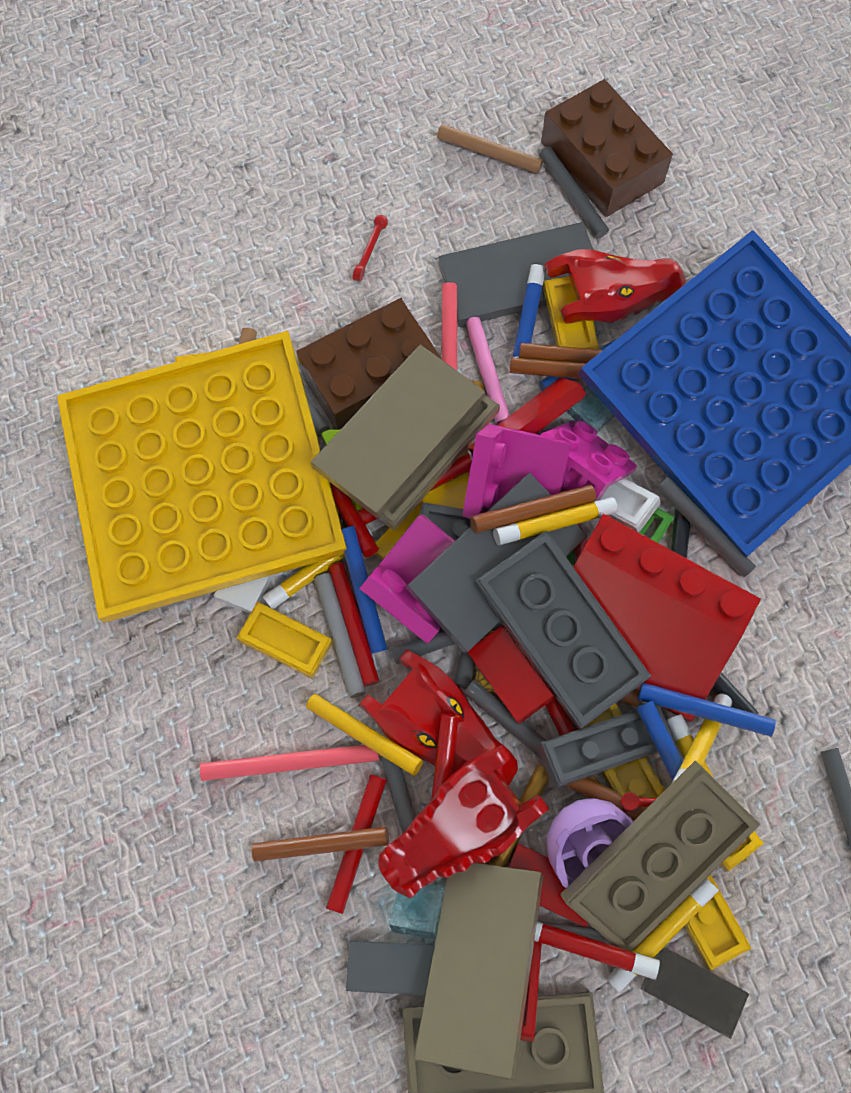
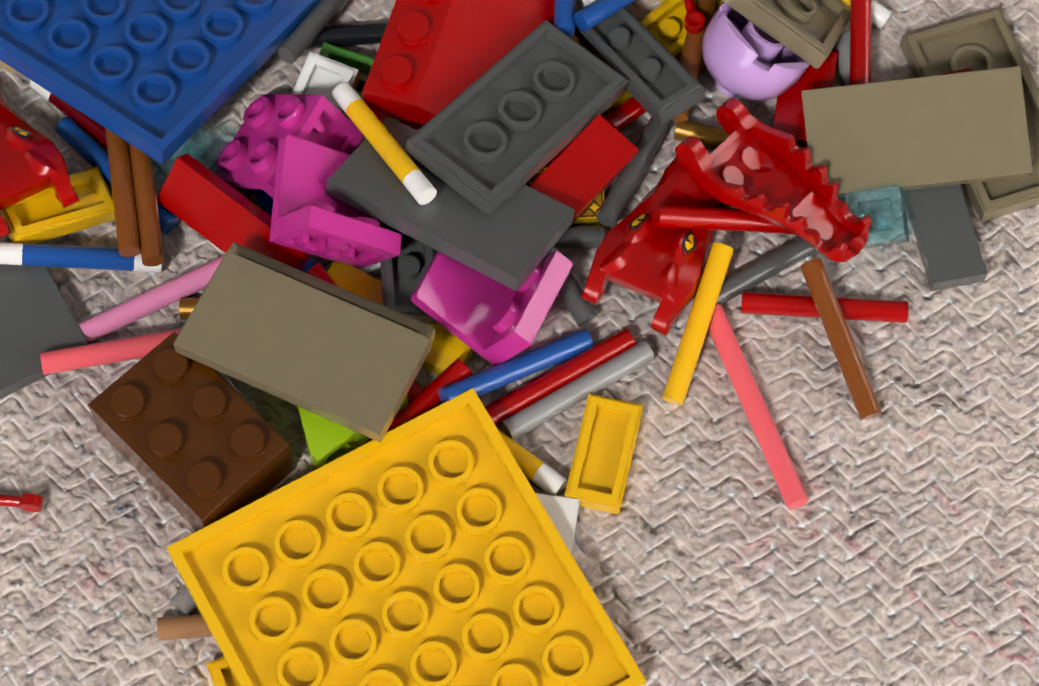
camera: 105 degrees left, 5 degrees down
dark orange bar [470,485,596,534] -> none

